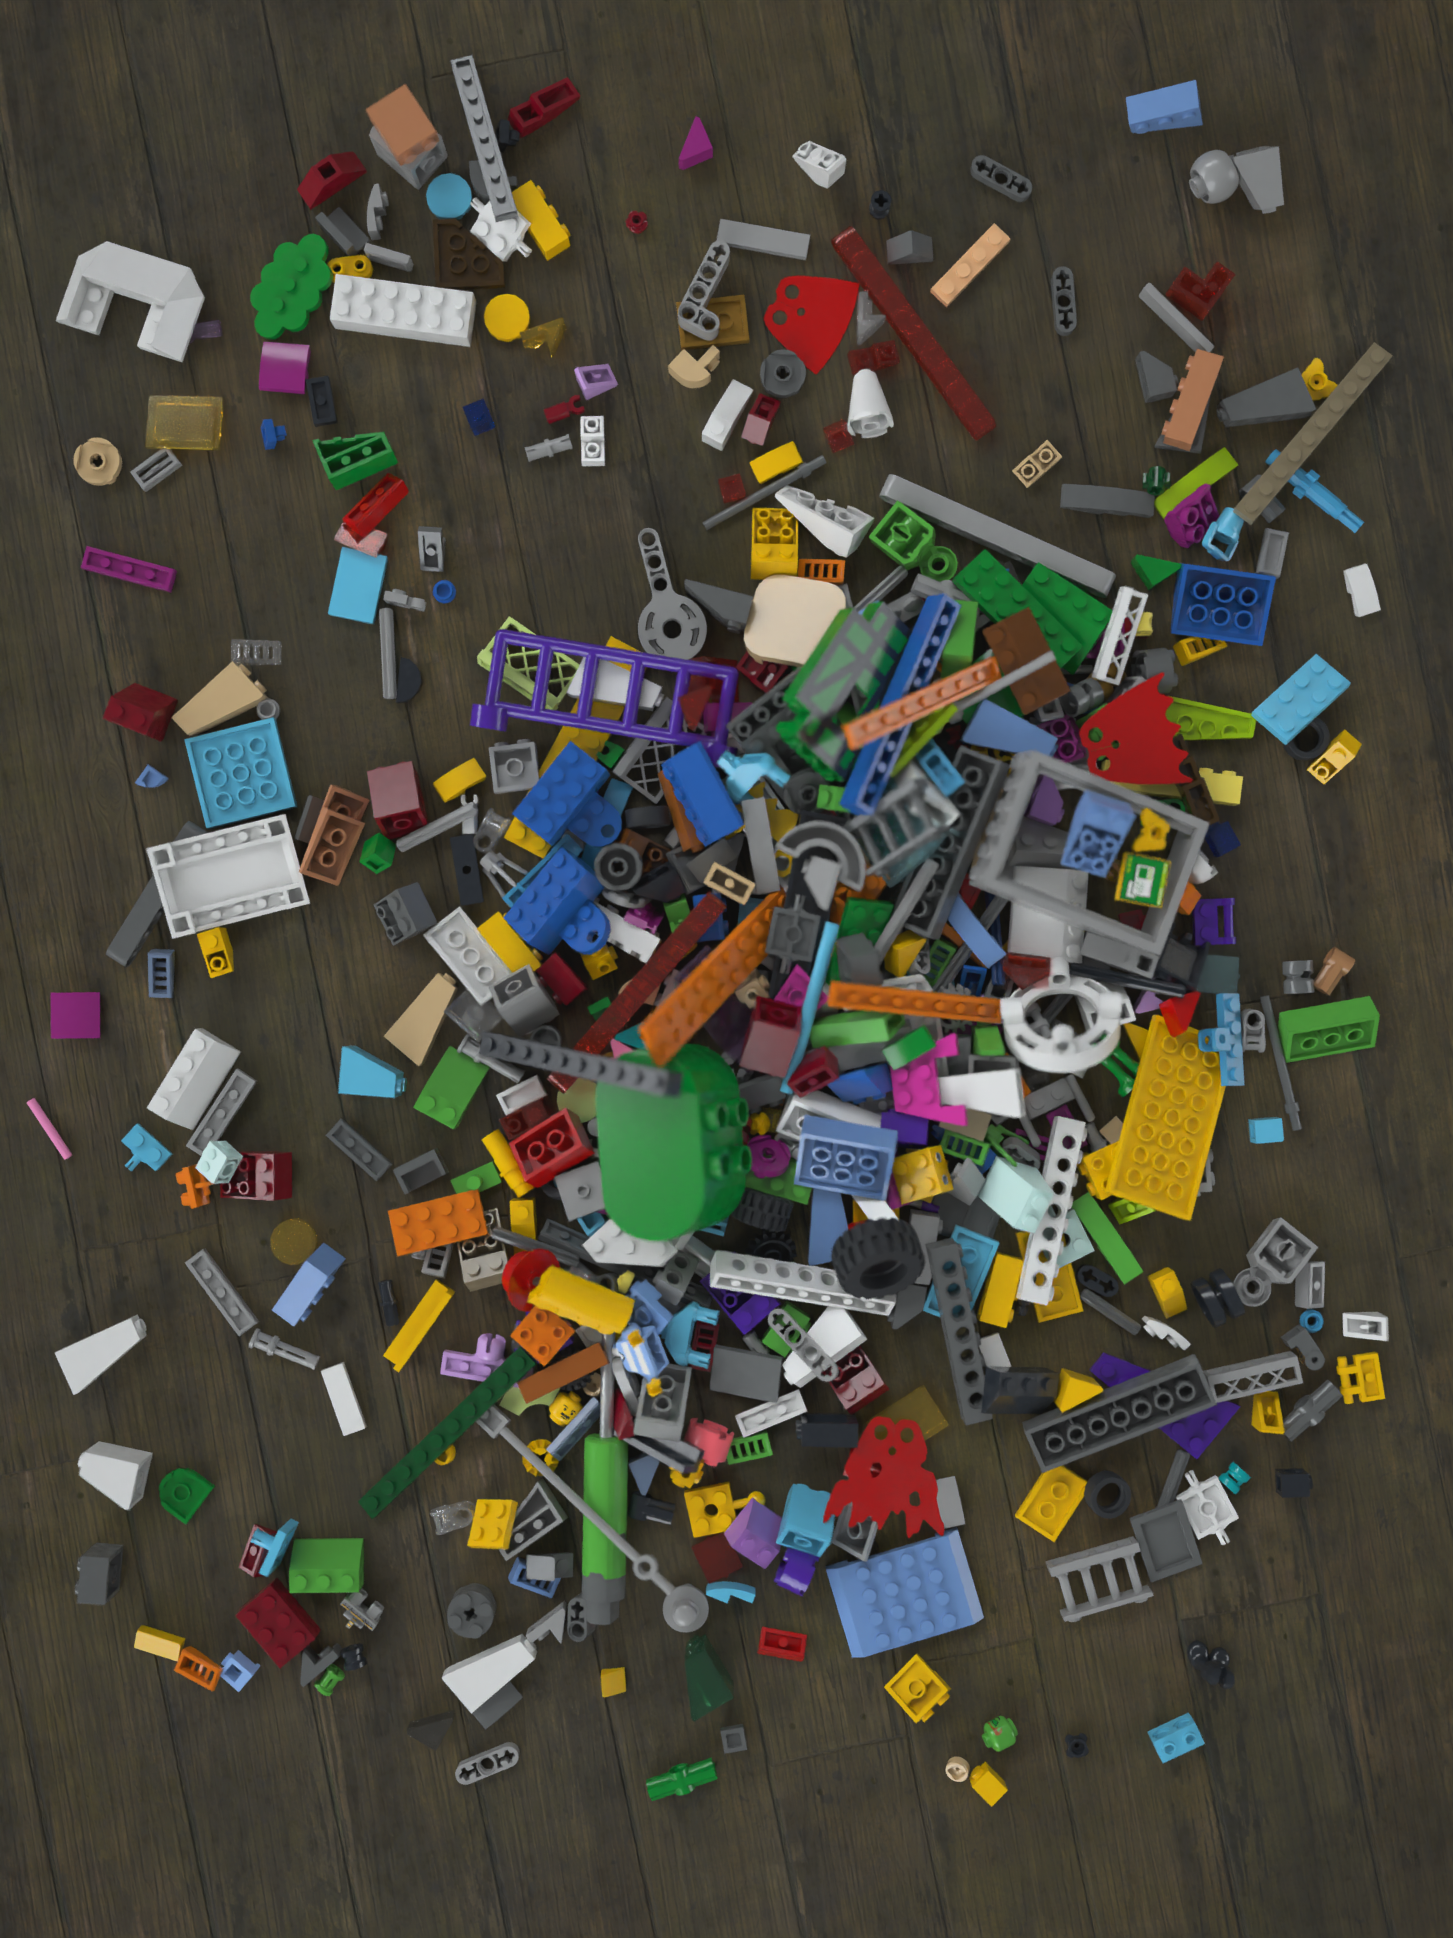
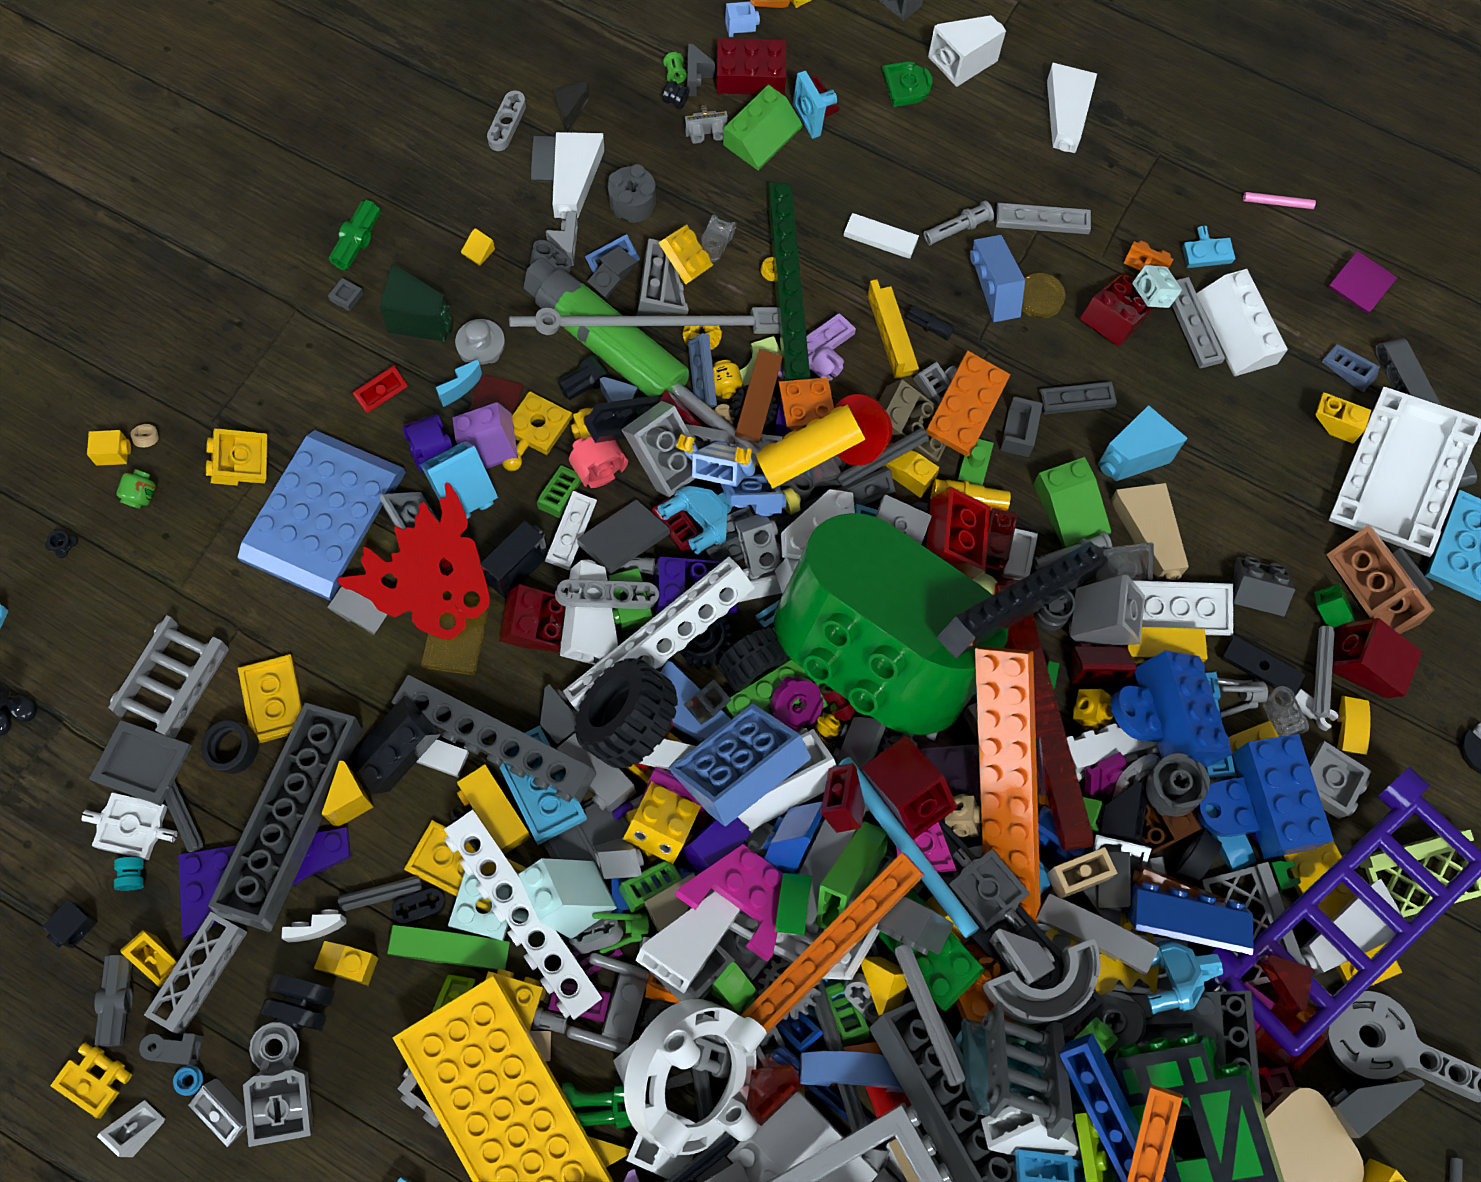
camera: 130 degrees right, 20 degrees down
none -> clear smoke brick [683,680,731,725]

